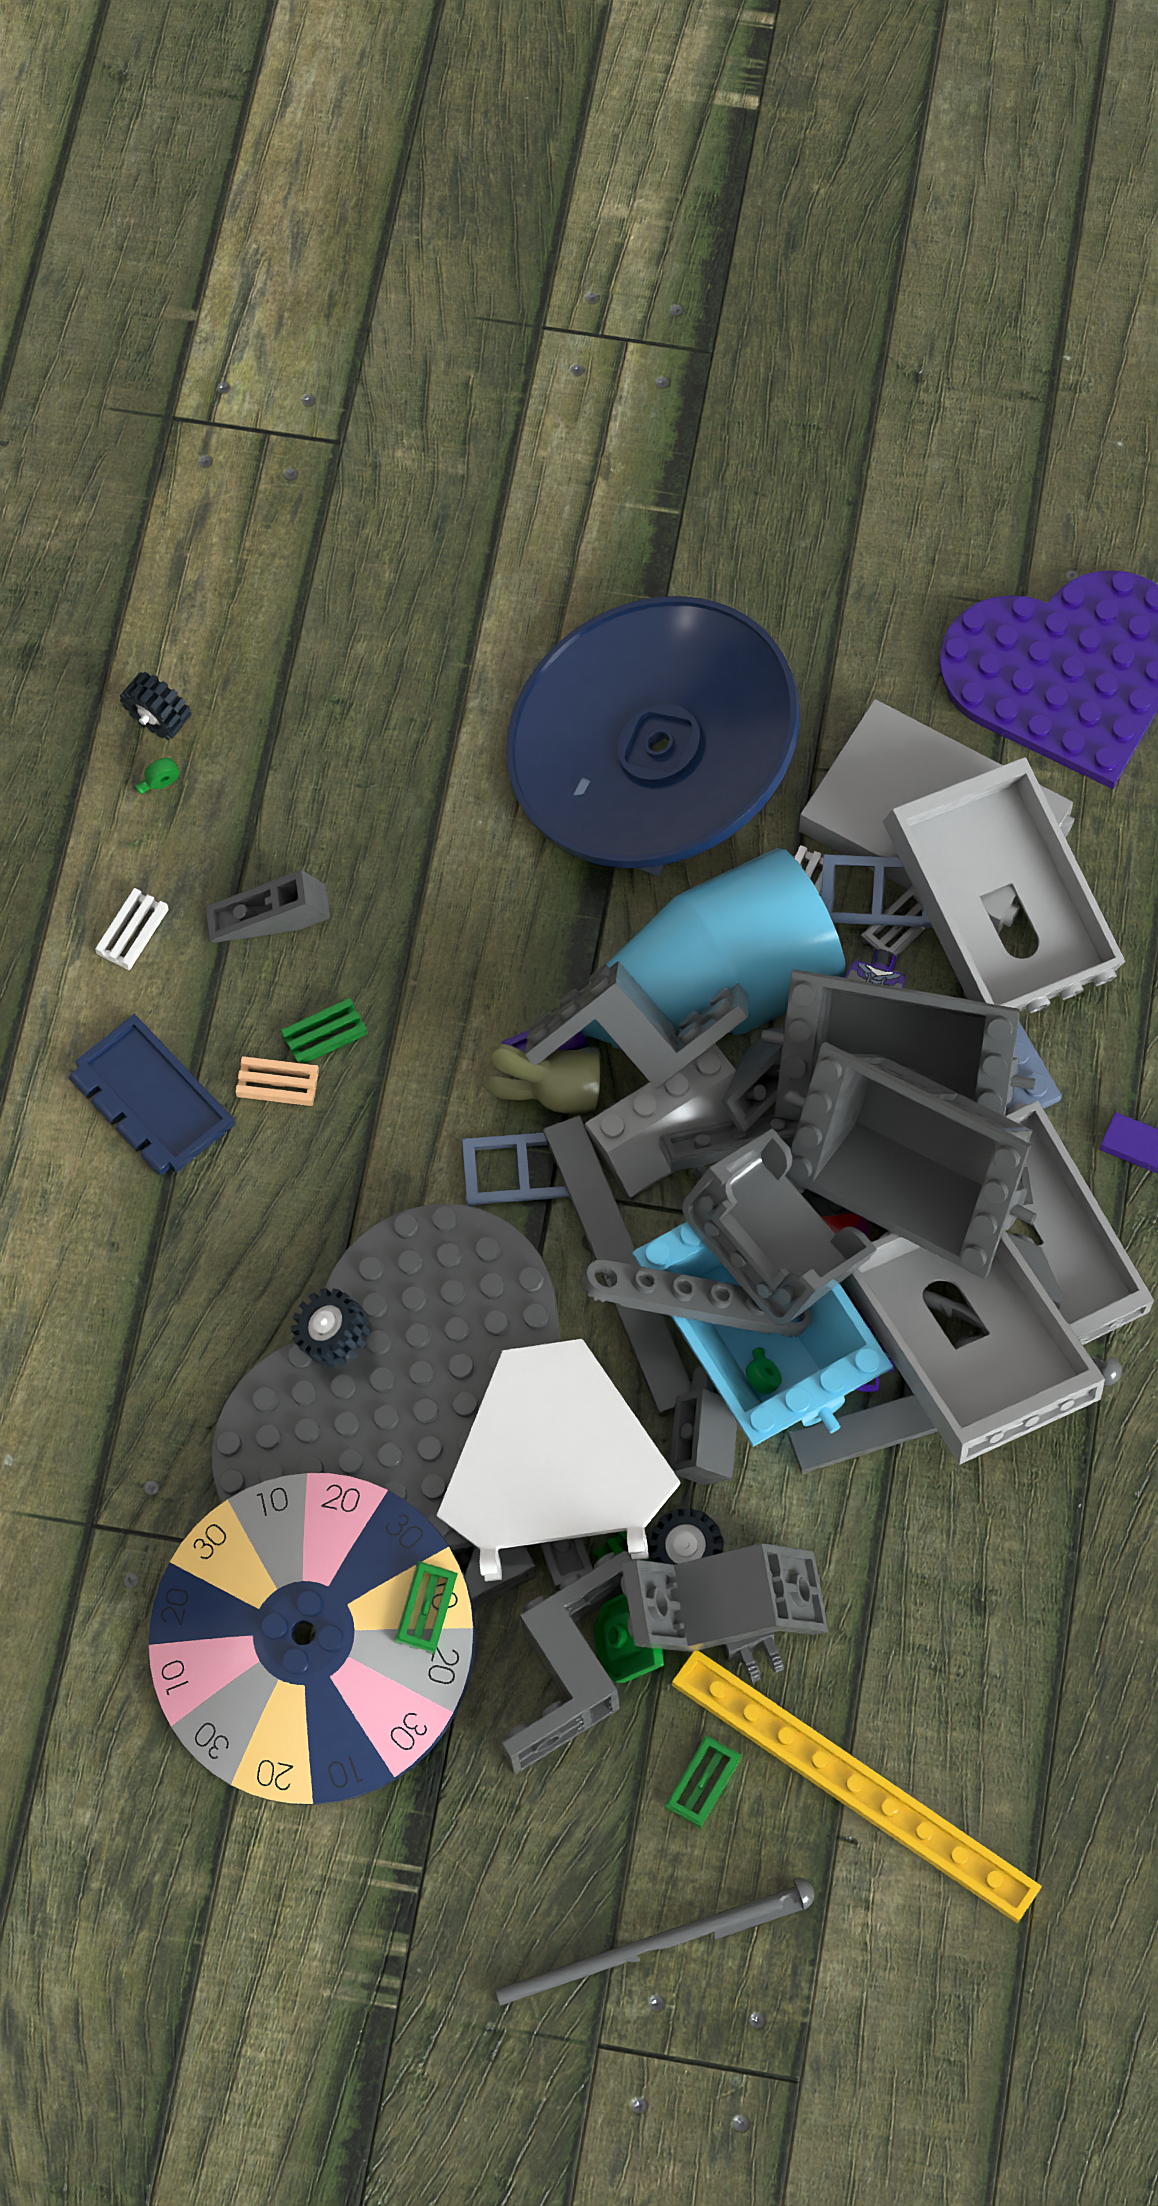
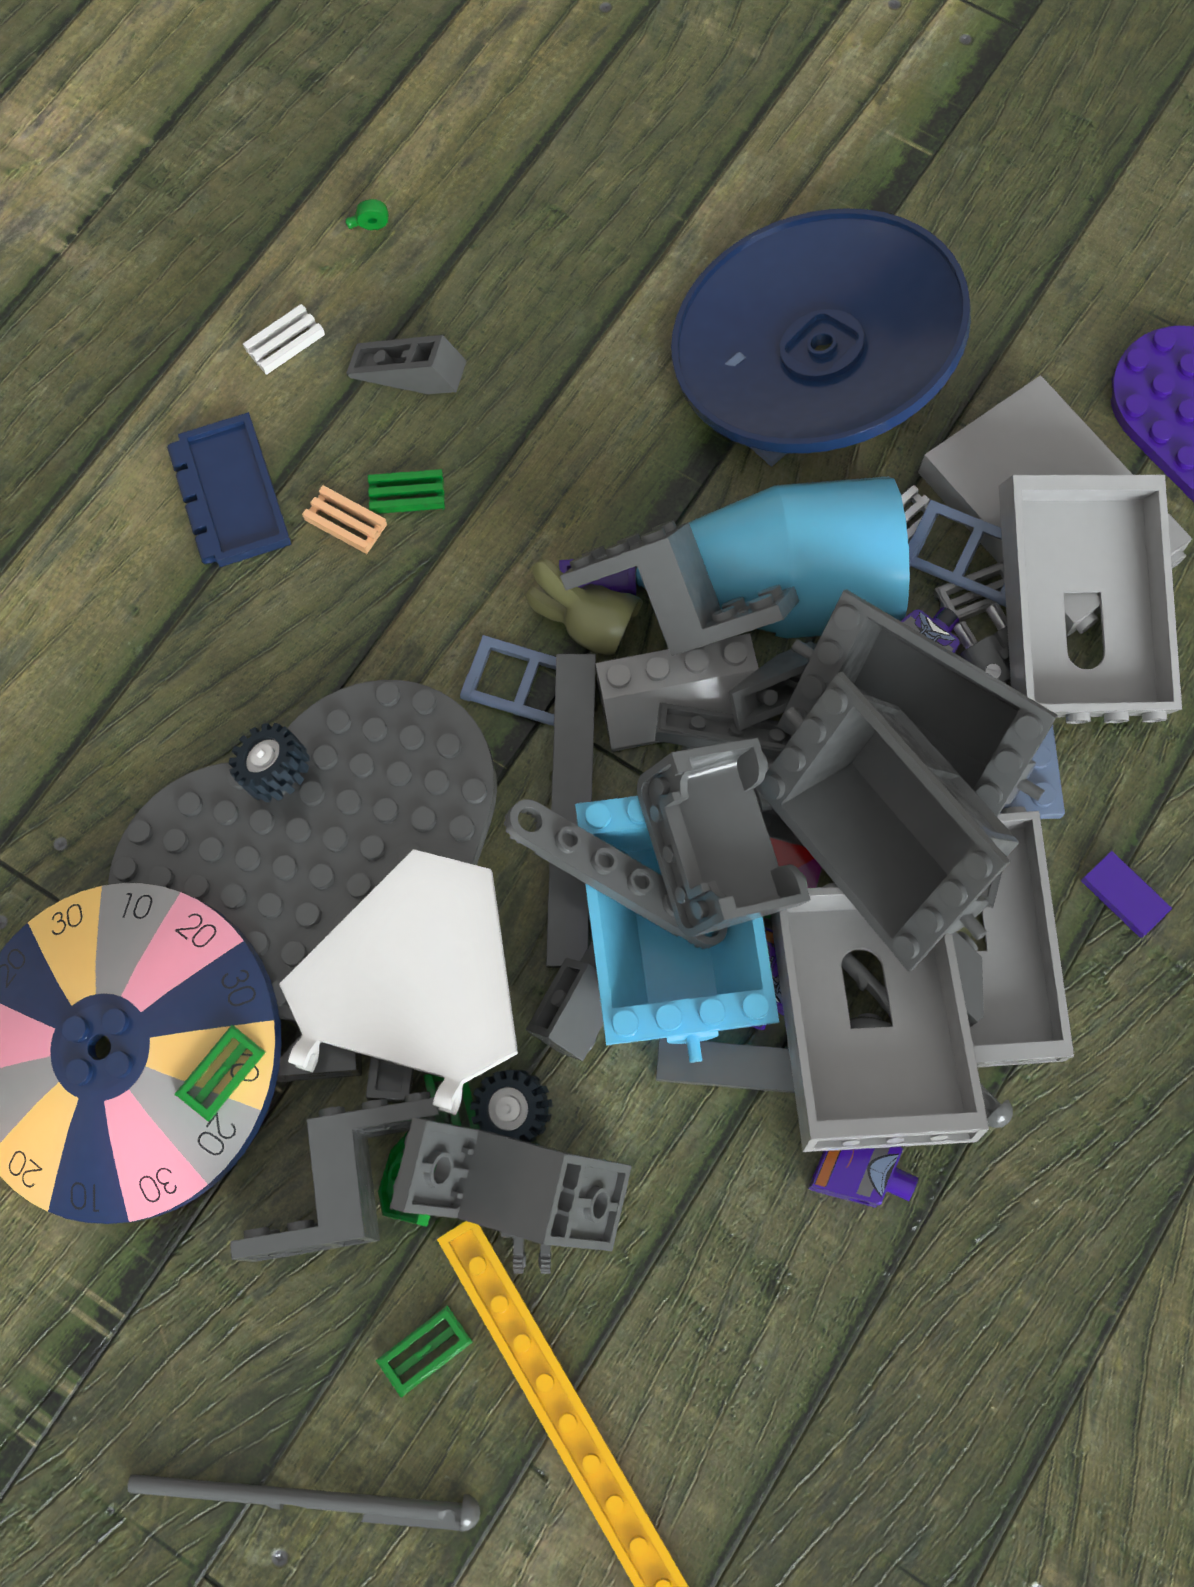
camera: 25 degrees right, 5 degrees up
black wheel [120,672,192,740] -> none
green piece [746,1347,782,1394] -> none
none -> dark purple torso [808,1147,918,1207]
none -> dark grey piece [953,603,1011,683]

